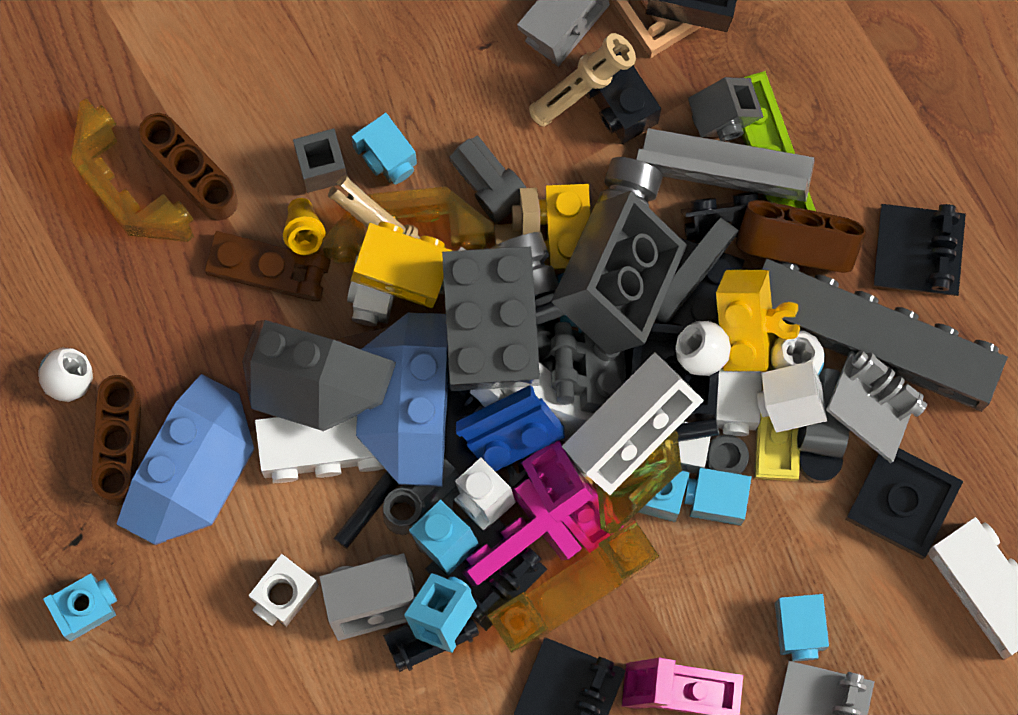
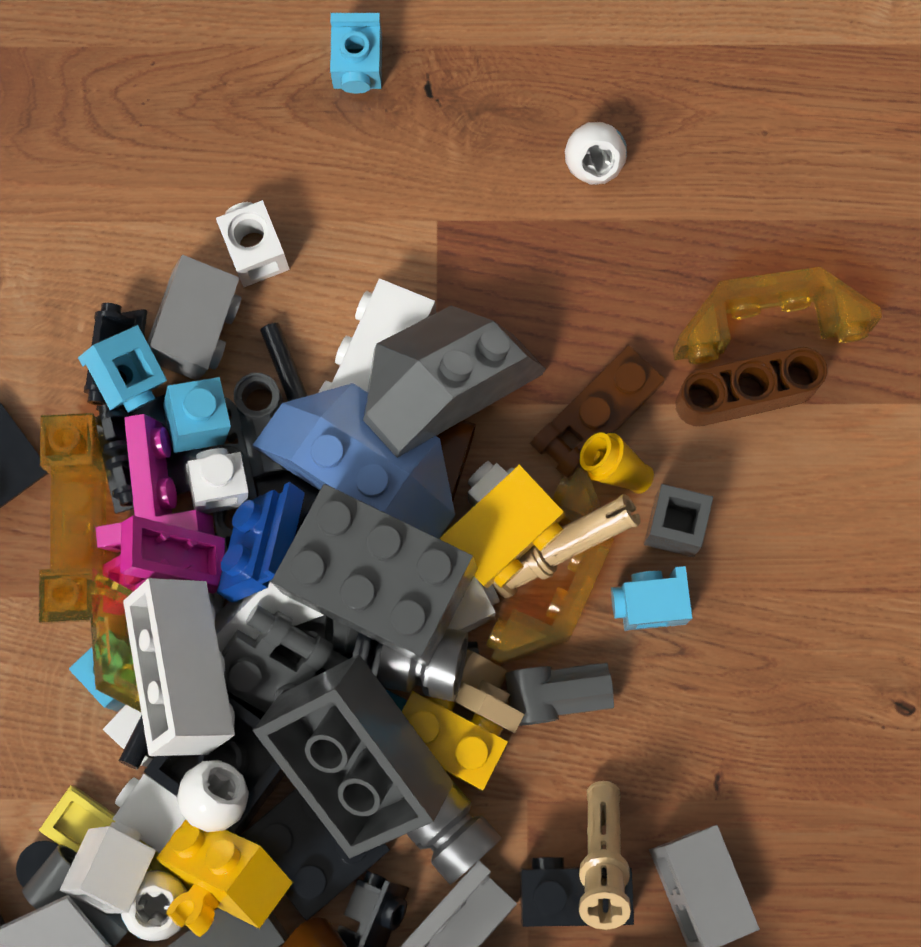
camera: 125 degrees right, 0 degrees up
reddish brown beam [91,375,141,506] -> none
medium blue wedge [116,374,255,545] -> none
dark grey beam [655,218,739,324] -> none
medium azure brick [684,468,752,526] -> none
dark grey tile [706,435,749,474] -> none

